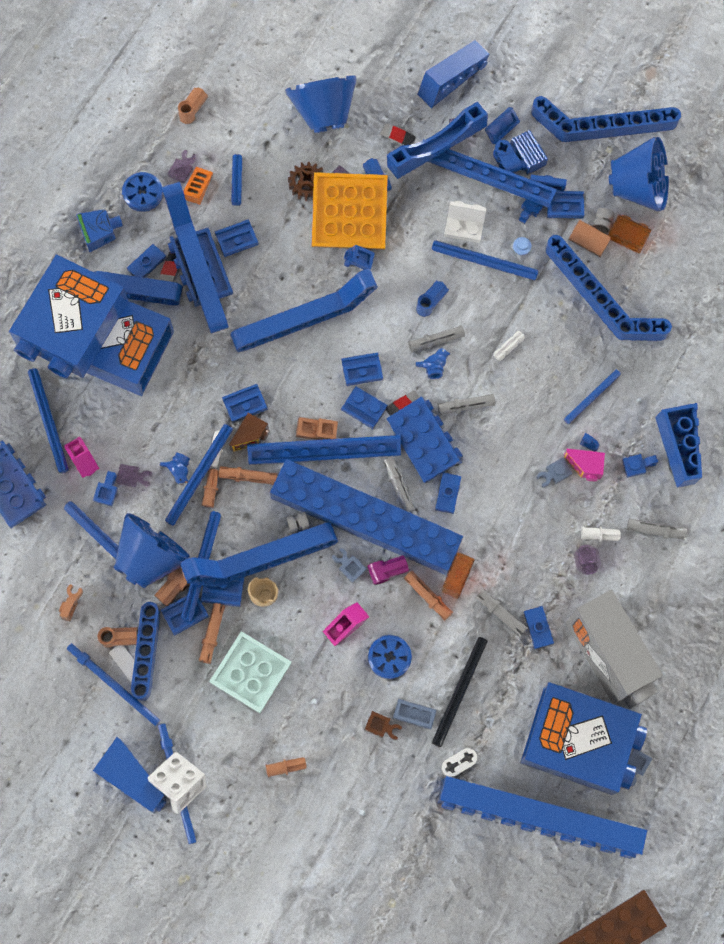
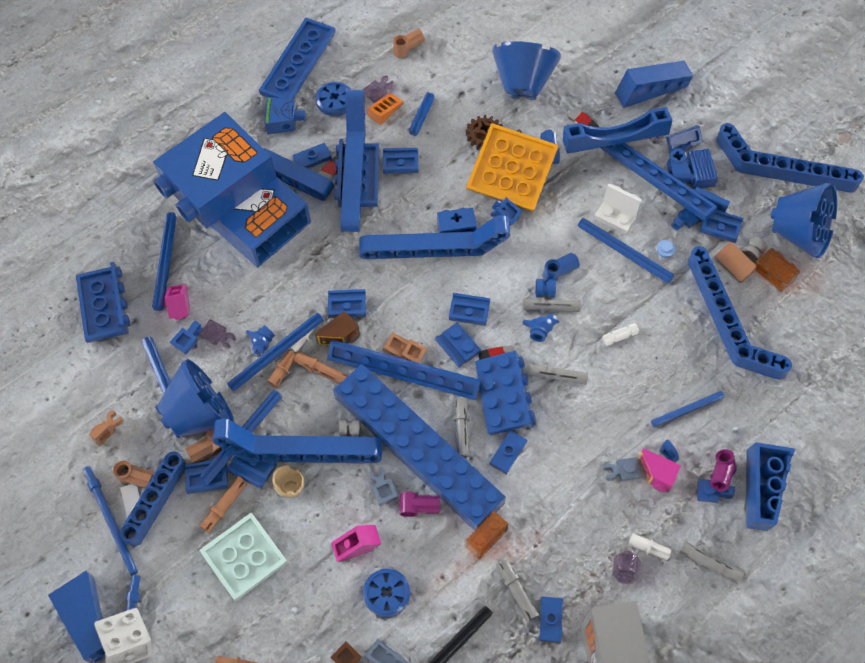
camera: 25 degrees right, 10 degrees down
nougat pin [404,570,453,621] -> none
none -> blue plate [259,17,336,100]
none -> blue brick [437,208,477,233]
none -> blue wheel [536,279,556,298]
none -> magenta piece [710,449,737,492]

